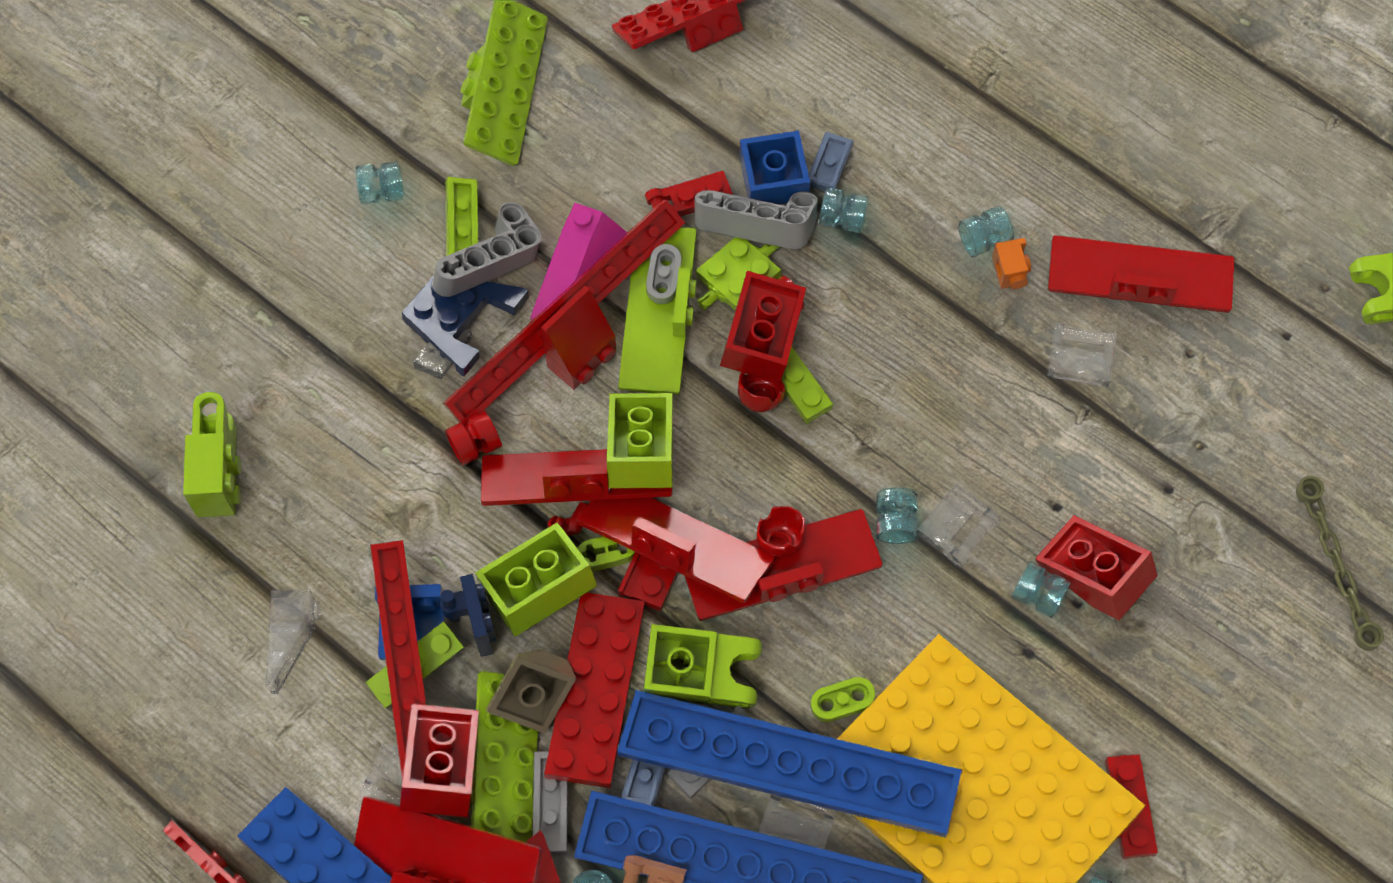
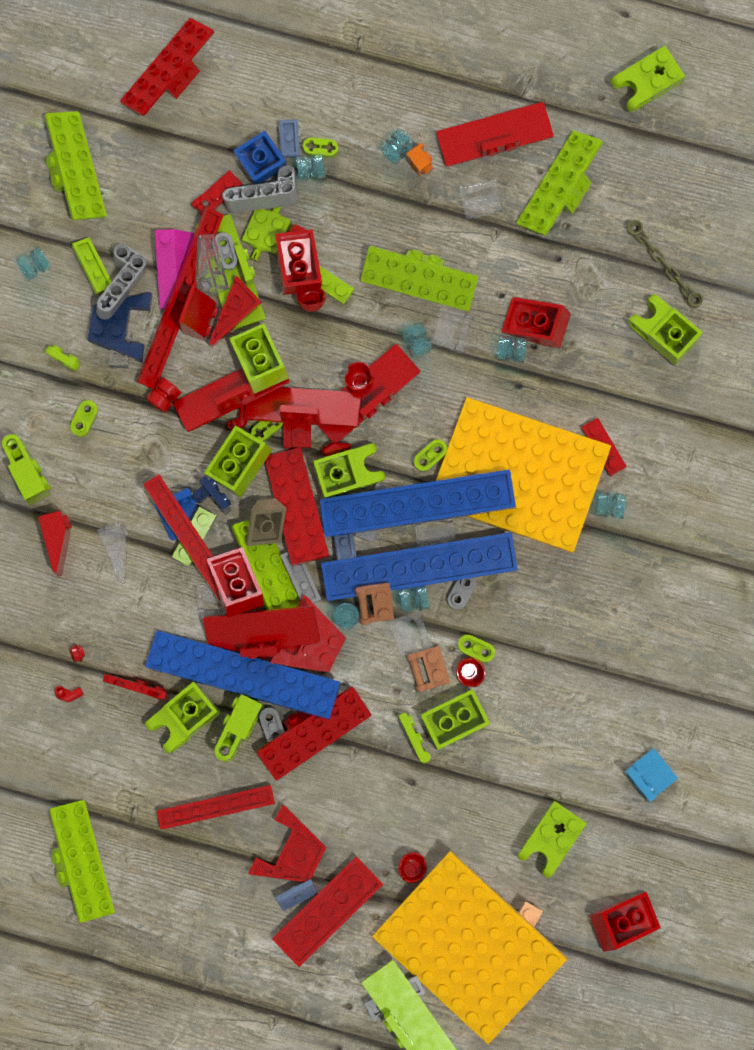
camera: 25 degrees left, 15 degrees up
none -> red slope [38,511,72,577]
none -> lime plate [44,345,81,372]
none -> red arm [54,686,84,703]
none -> red plate [69,644,85,663]
none -> lime plate [70,400,98,437]
none -> clear slope [196,234,229,296]
none -> red wing [209,276,262,347]
none -> lime beam [303,137,338,158]
none -> red arm [322,442,351,457]
none -> lime bracket [361,246,479,311]
none -> lime bracket [516,131,603,236]
none -> lime brick [628,294,703,366]

